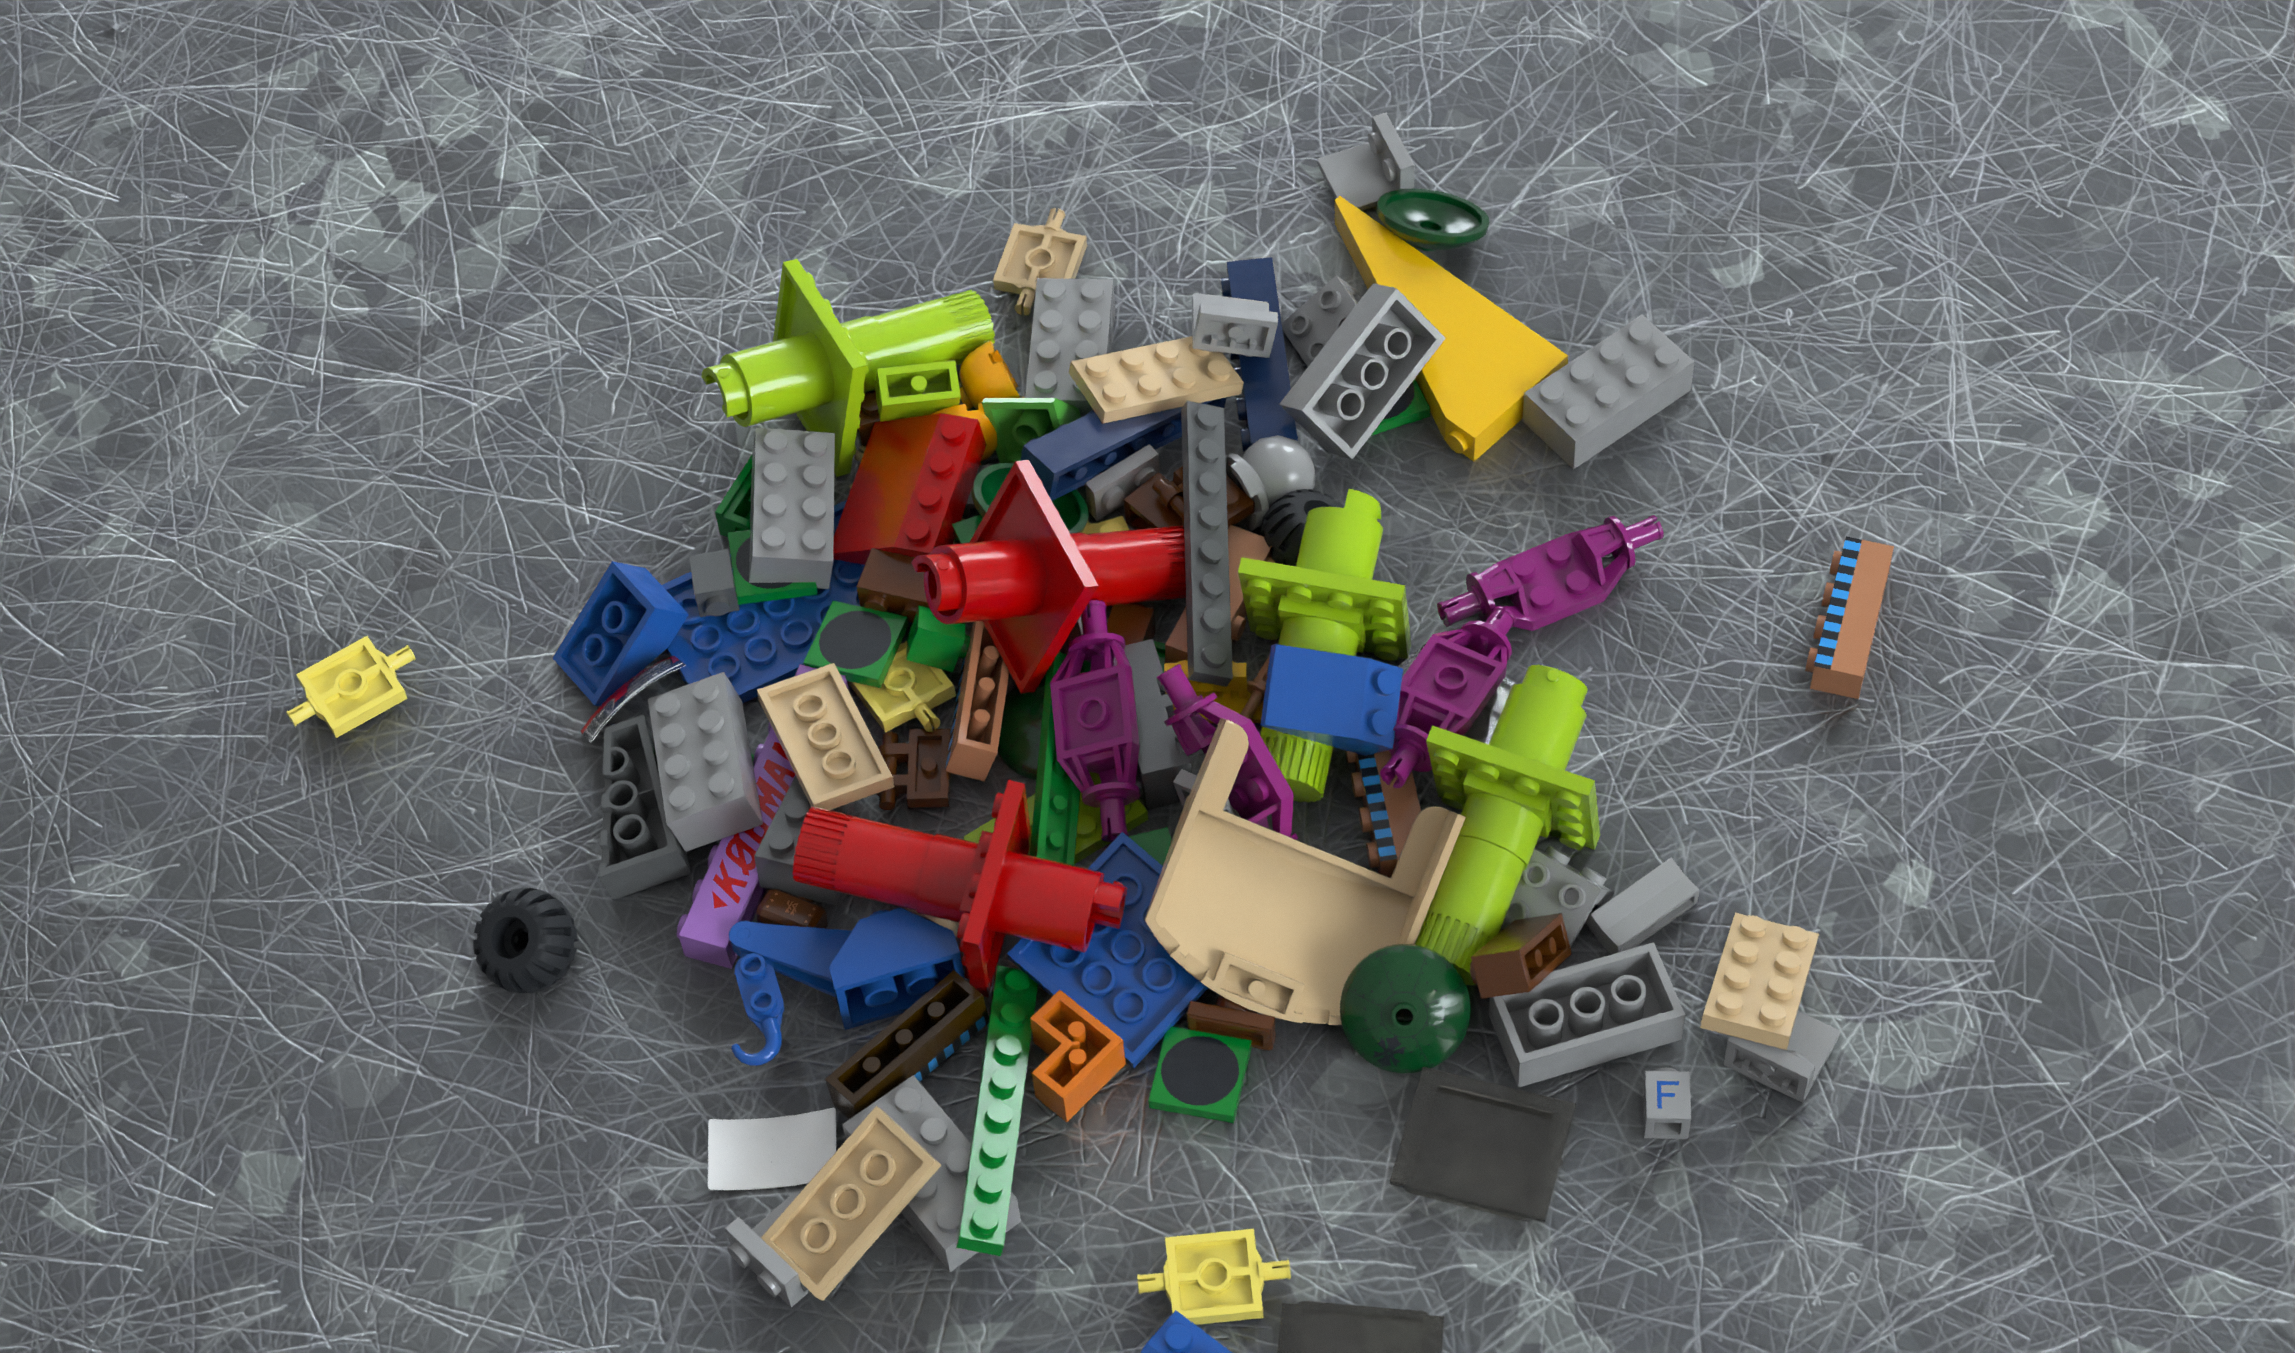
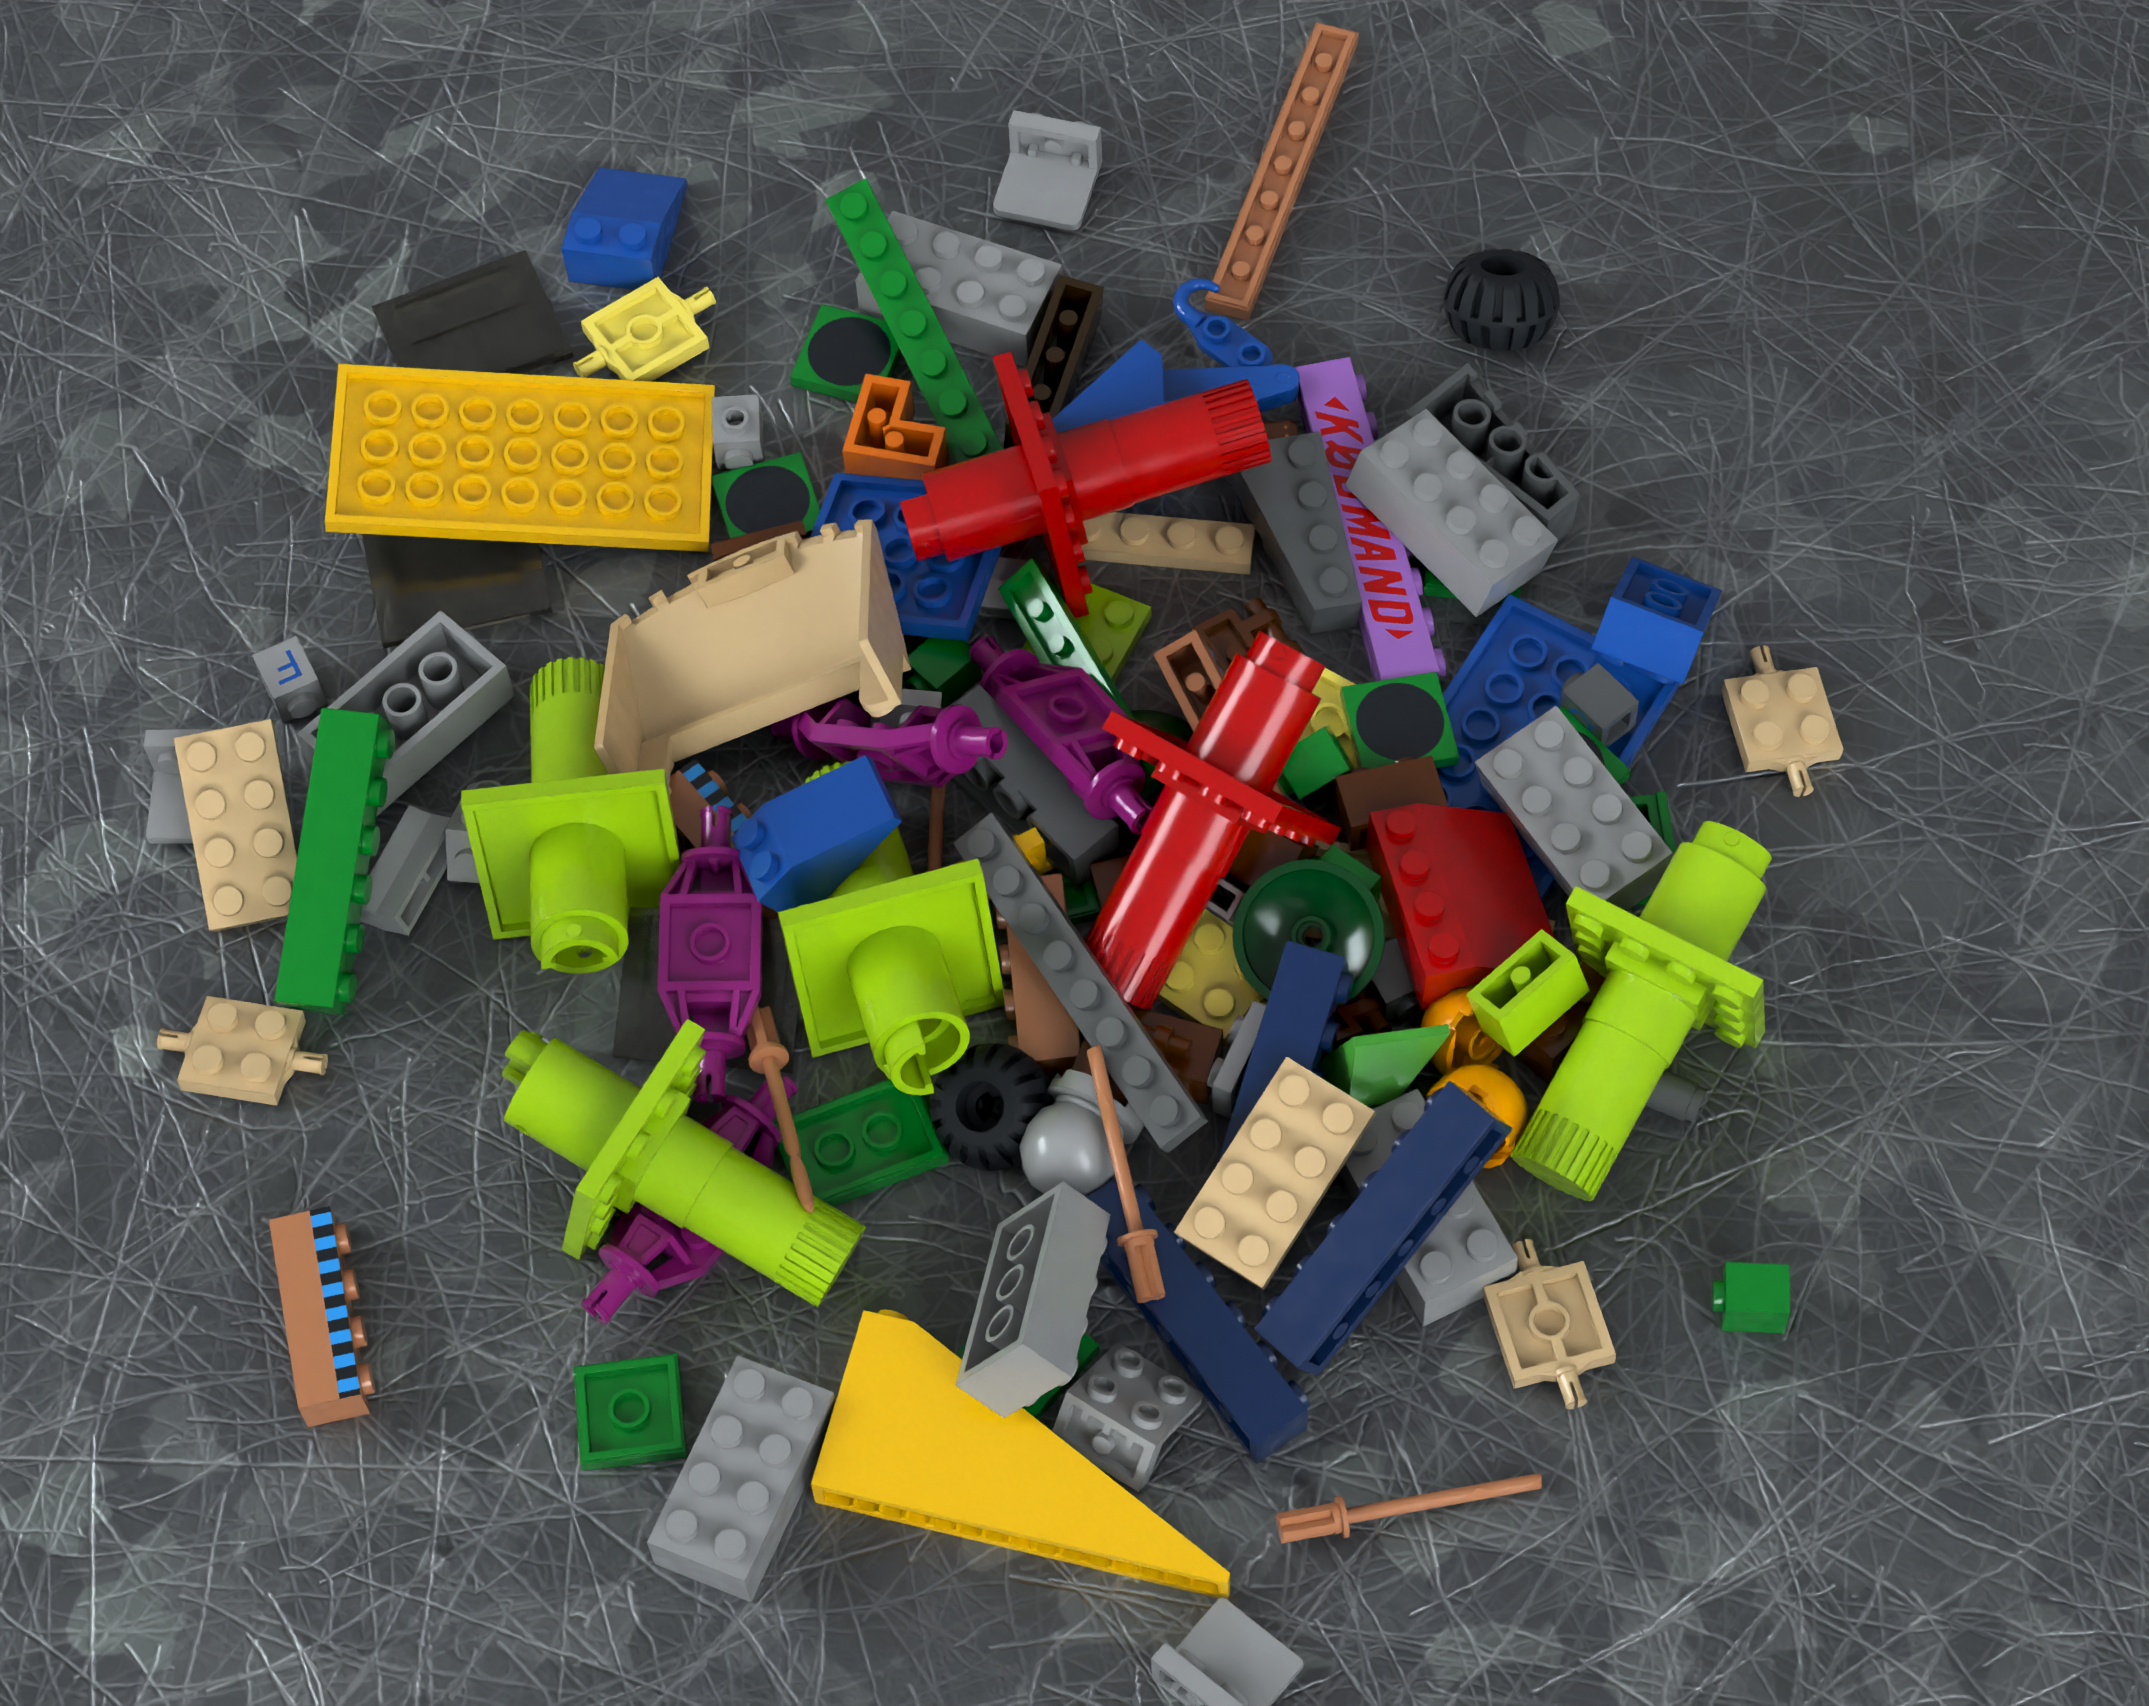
camera: 150 degrees right, 5 degrees up
light yellow plate [286,636,416,738] -> none
sticker [581,656,686,743] -> none
white sticker [708,1107,836,1190] -> none
tan plate [757,663,894,810] -> none
tan plate [761,1106,941,1301] -> none
light grey bracket [1192,293,1278,358] -> none
dark green dish [1340,944,1470,1073] -> none
dark green dish [1376,189,1490,251] -> none
reddish brown brick [1470,913,1572,999] -> none
none -> tan plate [157,996,328,1106]
none -> green brick [274,708,395,1015]
none -> yellow plate [325,364,715,552]
none -> lime piece [502,1019,866,1308]
none -> green tile [573,1353,688,1471]
none -> light grey brick [712,394,764,470]
none -> nougat piece [746,1005,814,1213]
none -> green tile [773,1079,949,1207]
none -> black tile [790,304,902,403]
none -> nougat piece [1087,1044,1165,1303]
none -> nougat tile [1205,22,1359,321]
none -> dark blue brick [1254,1081,1513,1376]
none -> nougat piece [1276,1473,1542,1544]
none -> green brick [1711,1262,1790,1334]
none -> tan plate [1720,645,1844,797]

